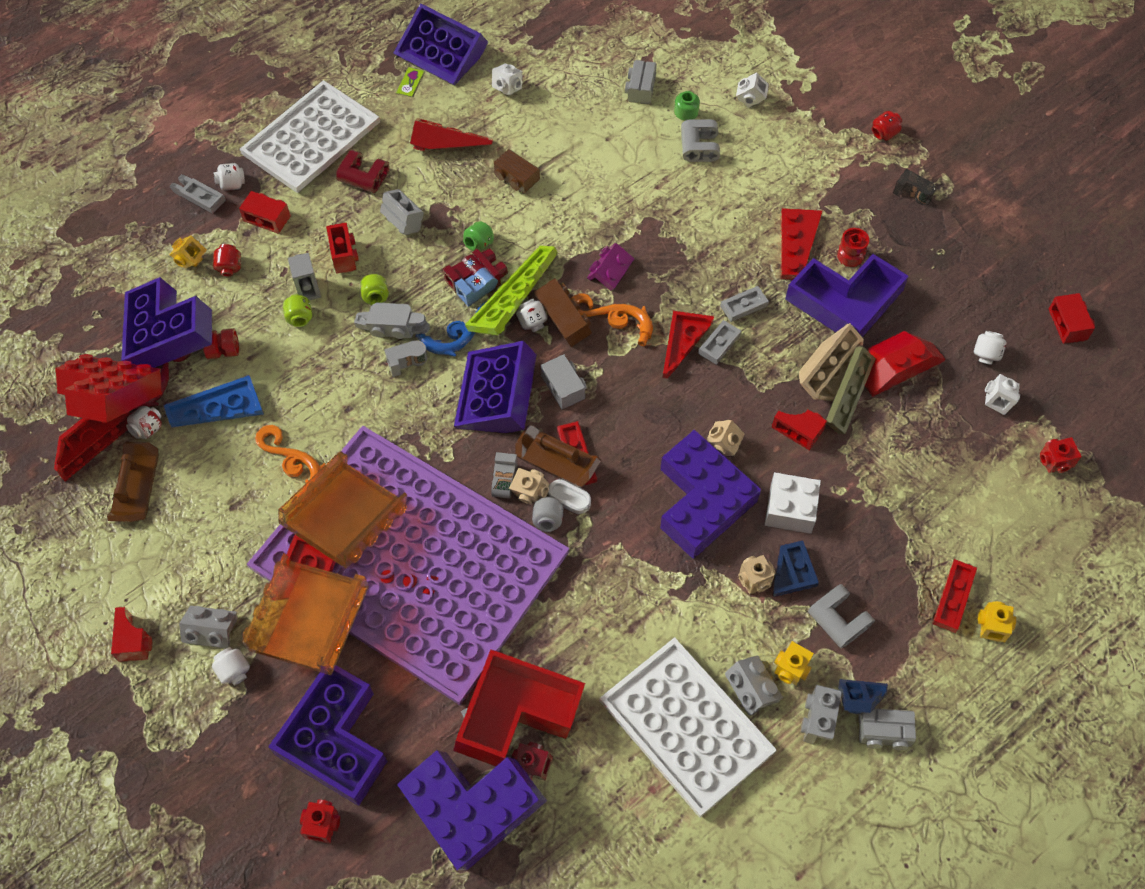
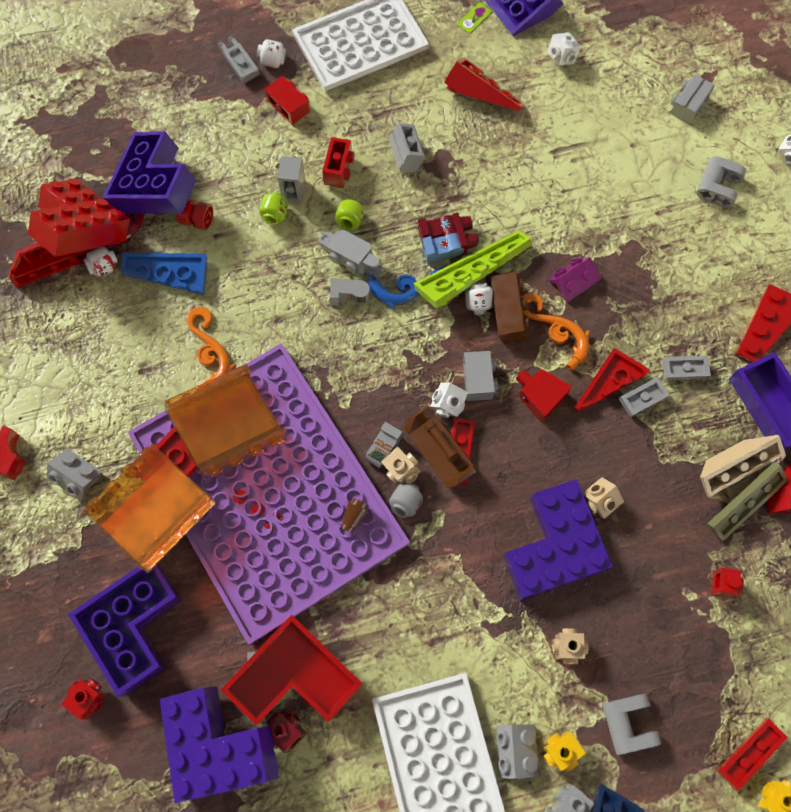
camera: 25 degrees right, 10 degrees up
reddish brown piece [107,441,159,522] -> none
yellow brick [169,235,207,269] -> none
white head [212,647,250,686] -> none
red head [213,244,241,277] -> none
dark red connector [336,150,390,193] -> none
dark purple slope [454,341,537,433] -> none
bright green head [463,221,494,252] -> none
reddish brown brick [494,149,540,194] -> none
white tile [548,480,591,514] -> none
bright green head [674,91,700,121] -> none
white brick [765,472,821,534] -> none
red arch [771,409,827,451] -> none
dark blue wing [773,540,819,597] -> none
none -> reddish brown cone [340,497,370,533]
none -> white brick [430,383,468,418]
none -> red torso [515,369,572,423]
none -> red brick [712,568,744,598]

